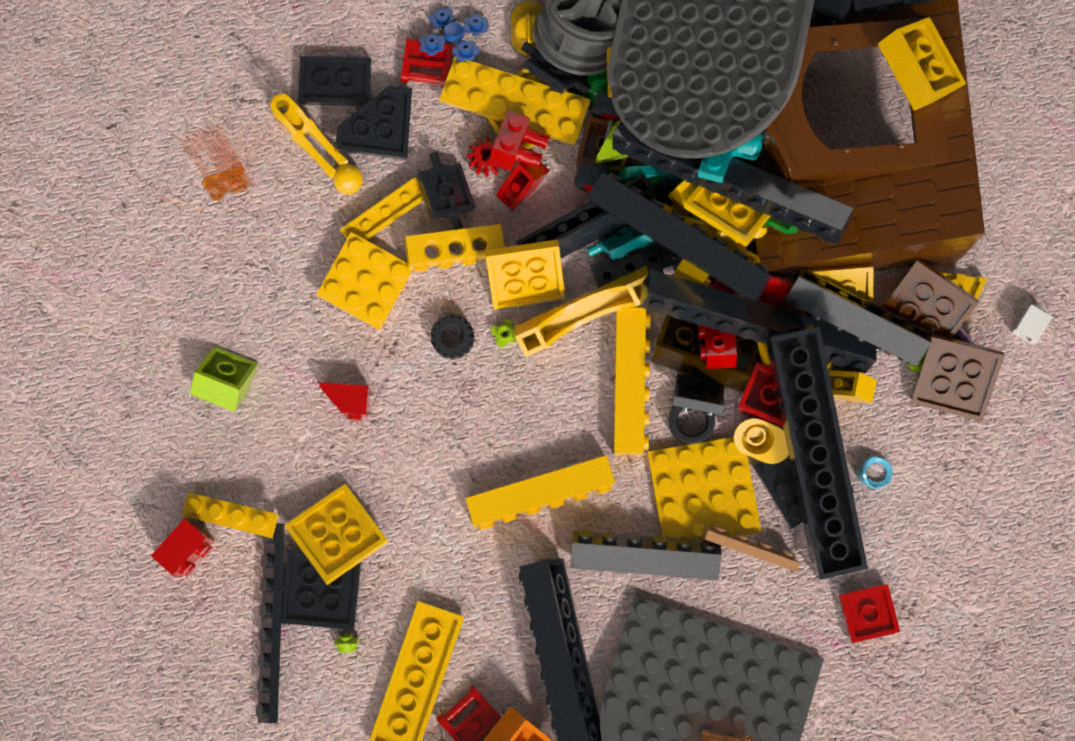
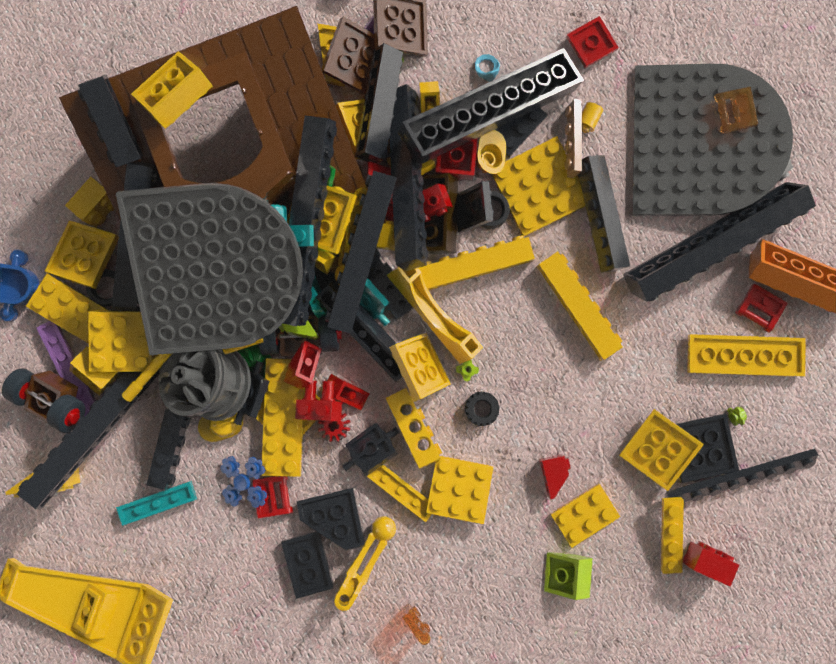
camera: 110 degrees left, 5 degrees up
none -> red slope [284,341,322,389]
none -> yellow plate [550,483,620,548]
none -> yellow brick [582,102,603,133]

